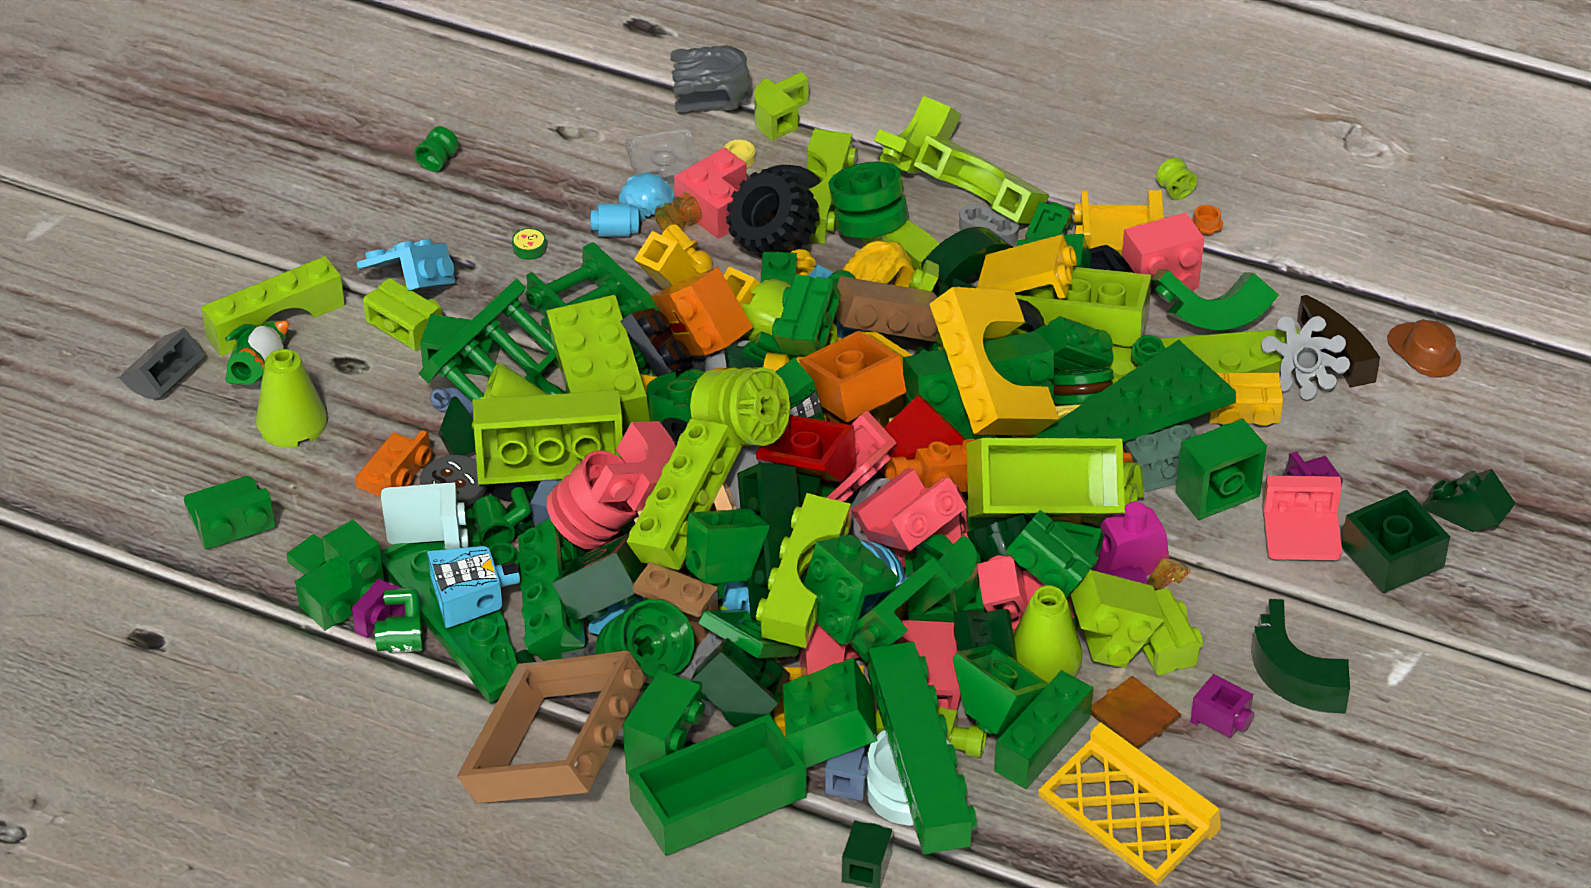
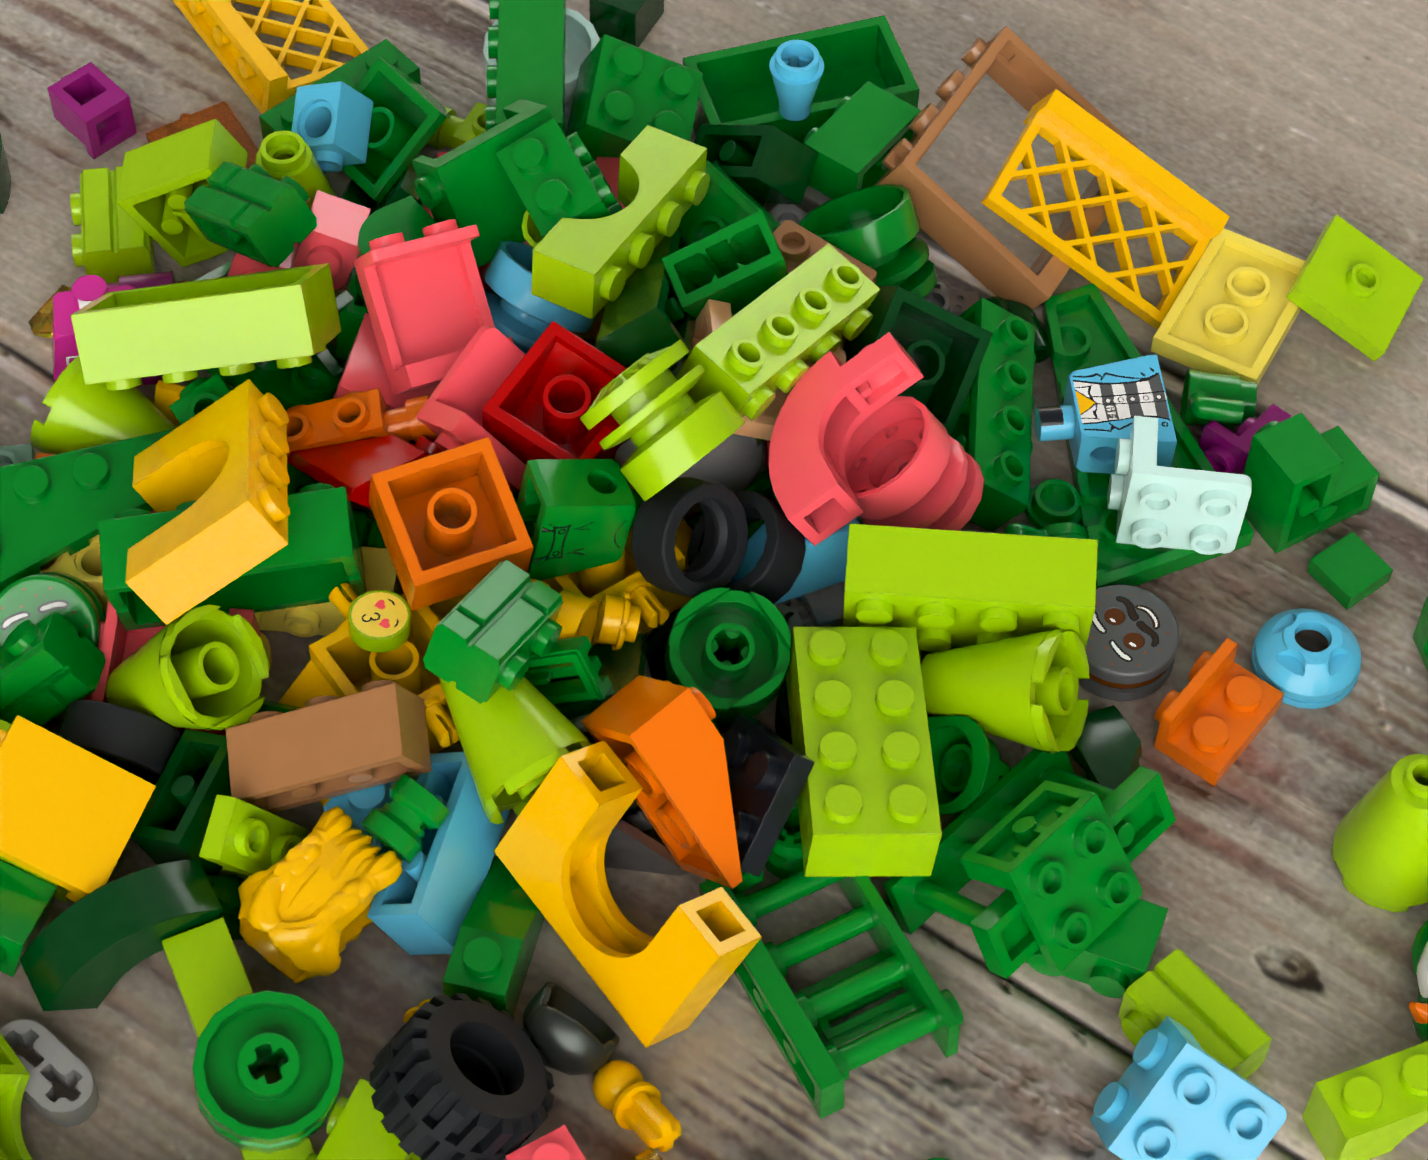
camera: 170 degrees left, 10 degrees up
none -> medium azure brick [291,81,373,172]
none -> pearl dark grey hair [522,982,620,1075]
none -> medium azure cone [769,40,824,121]
none -> green bracket [959,780,1142,971]
none -> yellow fence [981,89,1230,329]
none -> light yellow plate [1150,228,1305,386]
none -> medium azure piece [1251,608,1361,709]
none -> lime plate [1286,214,1424,362]

